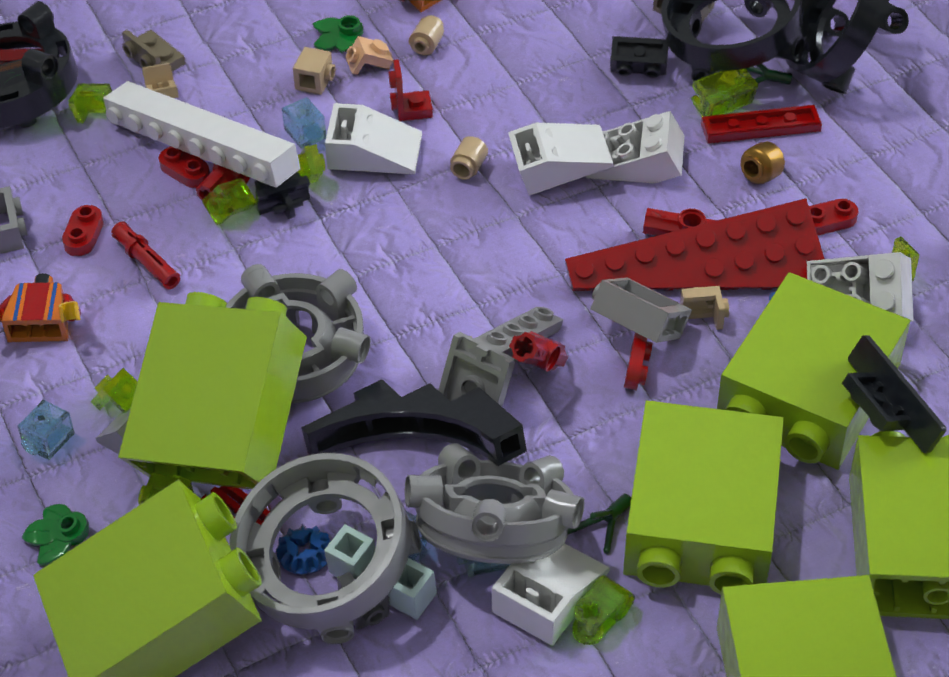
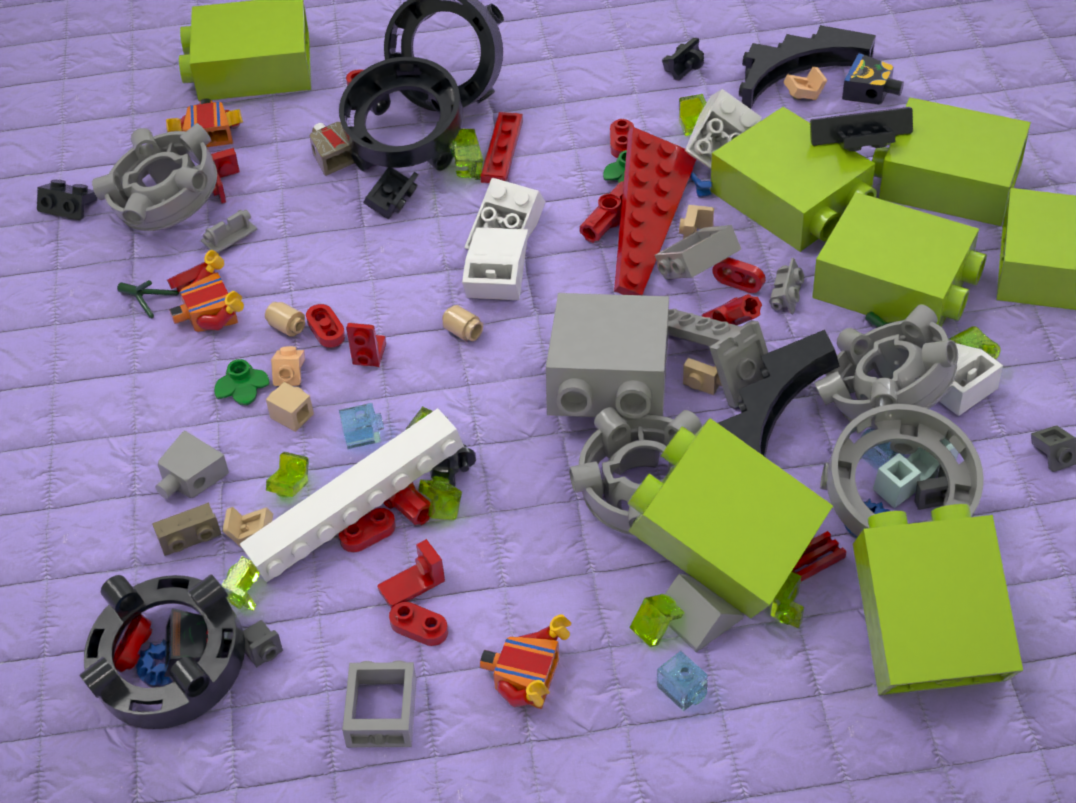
camera: 70 degrees left, 0 degrees up
green plate [22,504,89,566] -> none
red pin [111,221,181,290] -> none
white slope [325,103,422,175] -> none
pearl gold head [740,141,785,184] -> none
none -> light grey torso [155,430,229,499]
none -> dark grey bracket [243,620,283,668]
none -> clear neon green bracket [266,452,309,497]
none -> red plate [306,304,345,348]
none -> red bracket [377,539,445,609]
none -> light grey brick [546,293,669,419]
none -> light grey hinge [769,258,804,314]

